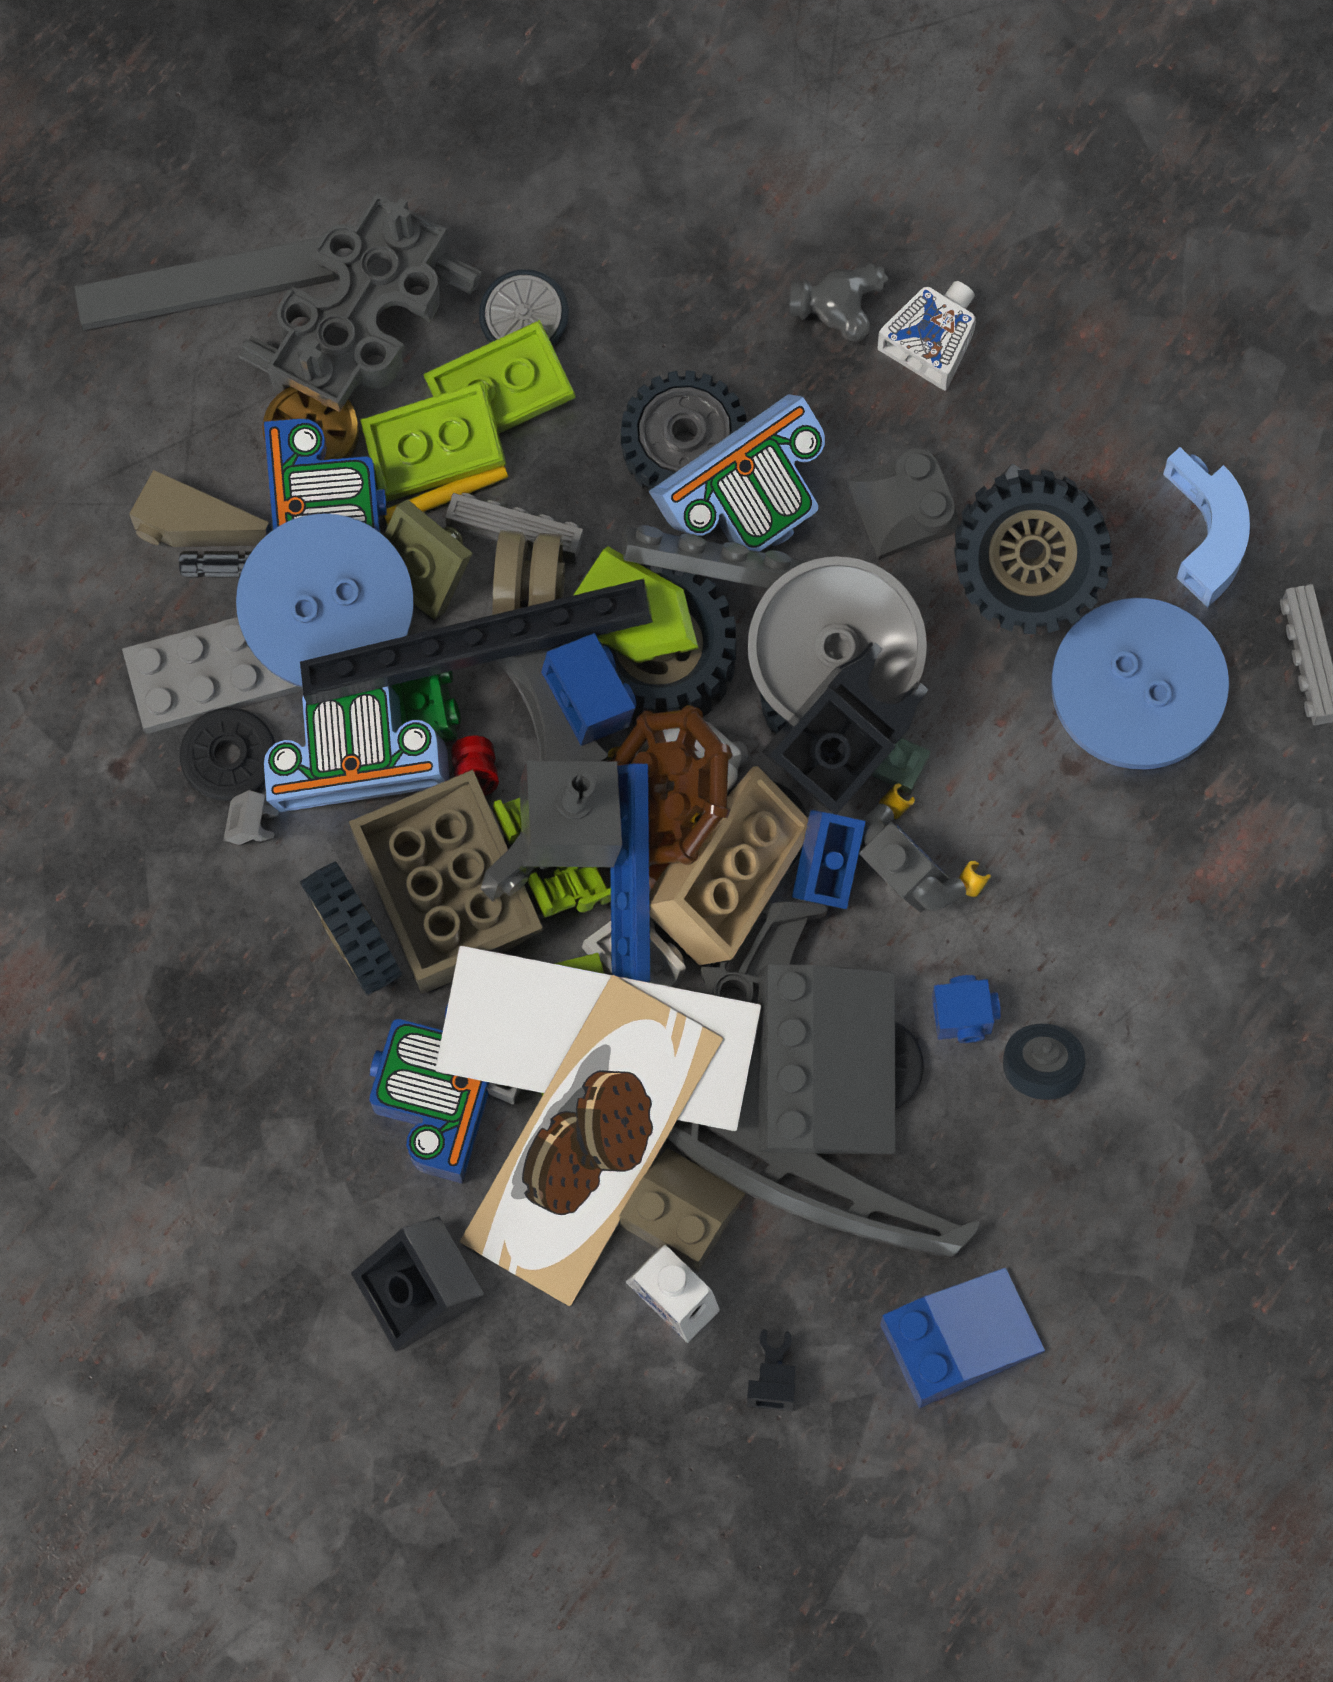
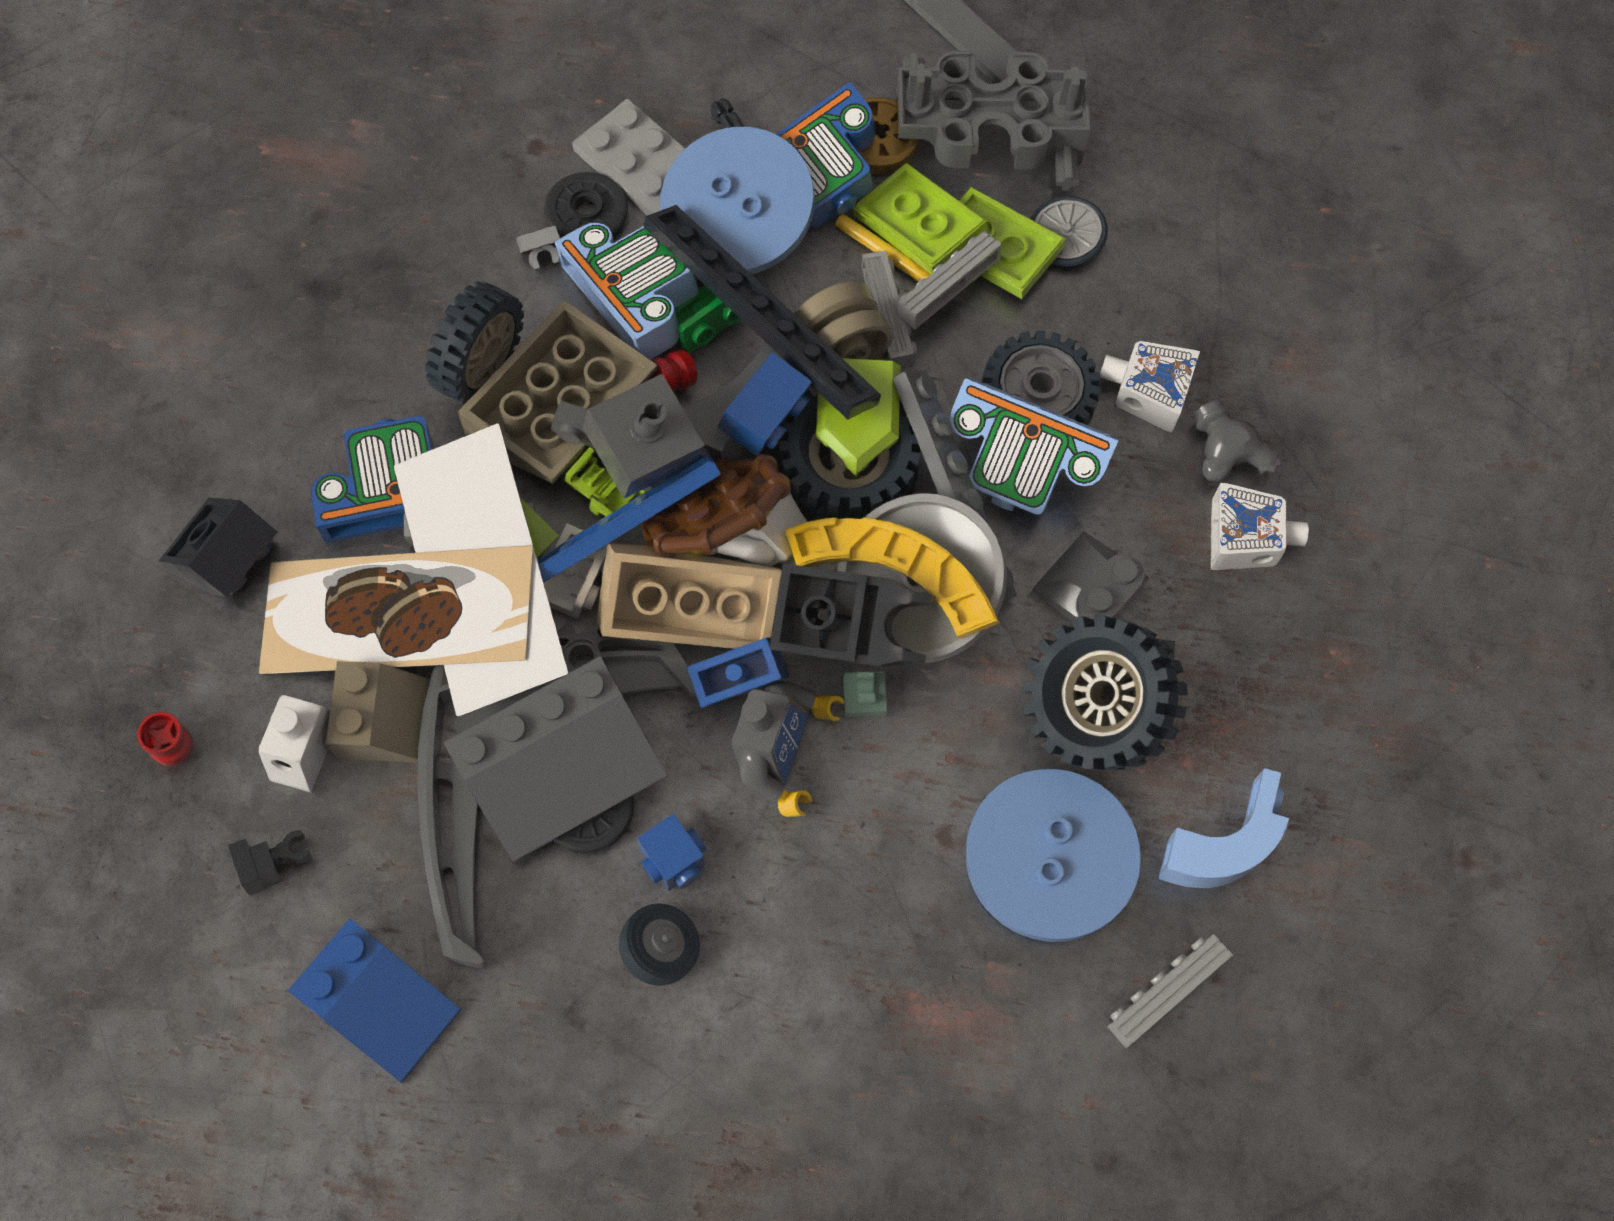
camera: 55 degrees right, 5 degrees down
dark tan slope [129,470,272,547] -> none
olive tile [384,499,473,620] -> none
none -> red wheel [137,712,193,766]
none -> yellow tile [785,518,1000,639]
none -> light grey piece [898,231,1002,330]
none -> white torso [1099,341,1200,433]

